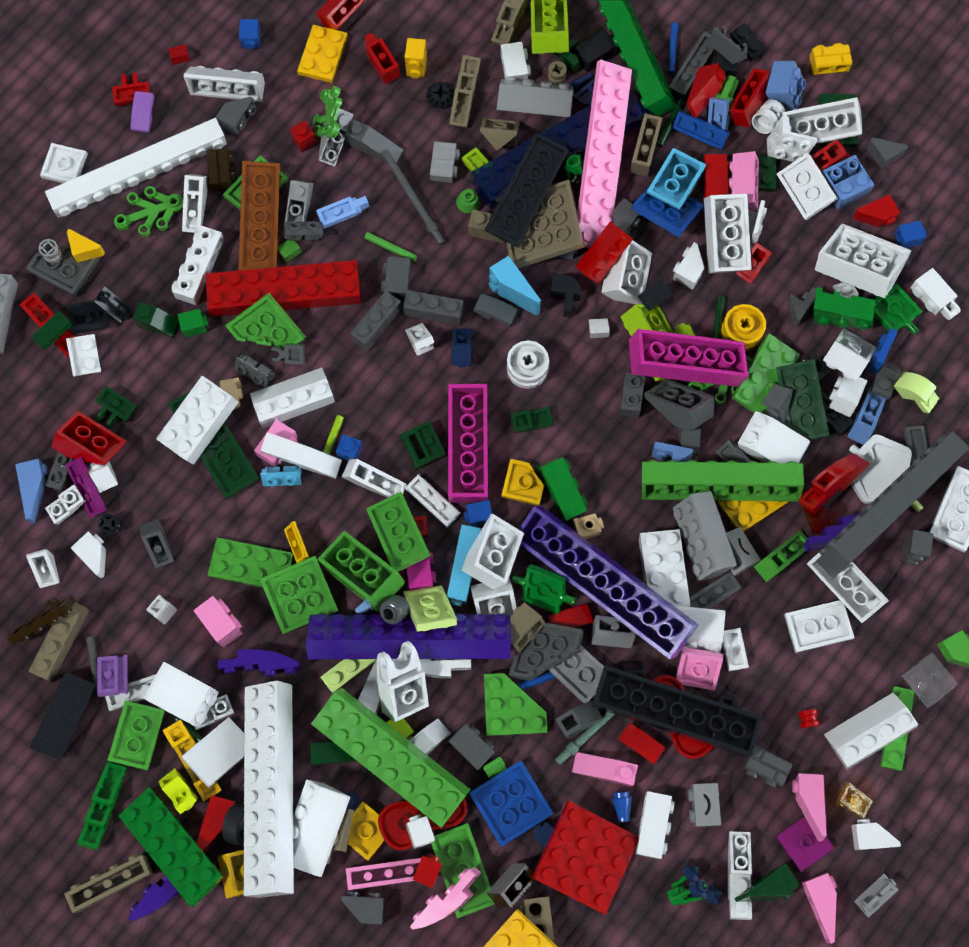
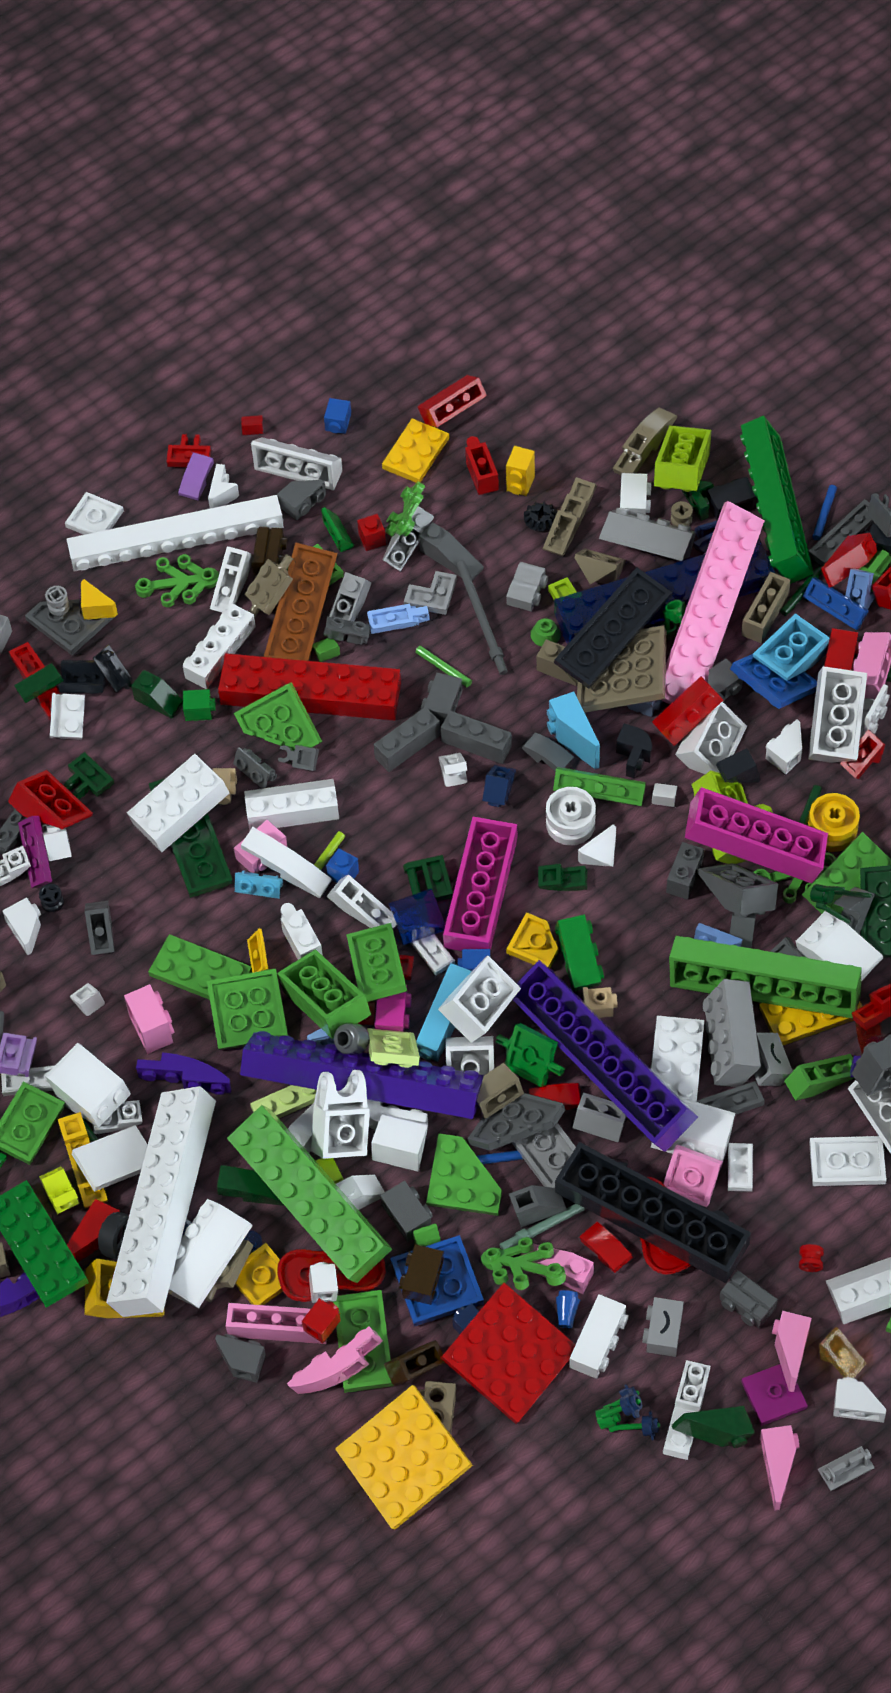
camera: 15 degrees right, 15 degrees down
none -> white slope [208,464,239,509]
none -> dark tan plate [245,554,293,618]
none -> white brick [281,903,323,960]
none -> green slope [321,507,354,552]
none -> white slope [371,1113,428,1172]
none -> clear blue slope [388,888,445,945]
none -> dark brown brick [399,1244,444,1305]
none -> light grey plate [404,571,457,615]
none -> bright green plant [481,1237,566,1290]
none -> bright green plate [553,767,646,806]
none -> white slope [578,825,616,867]
none -> dark green plant [810,884,872,924]

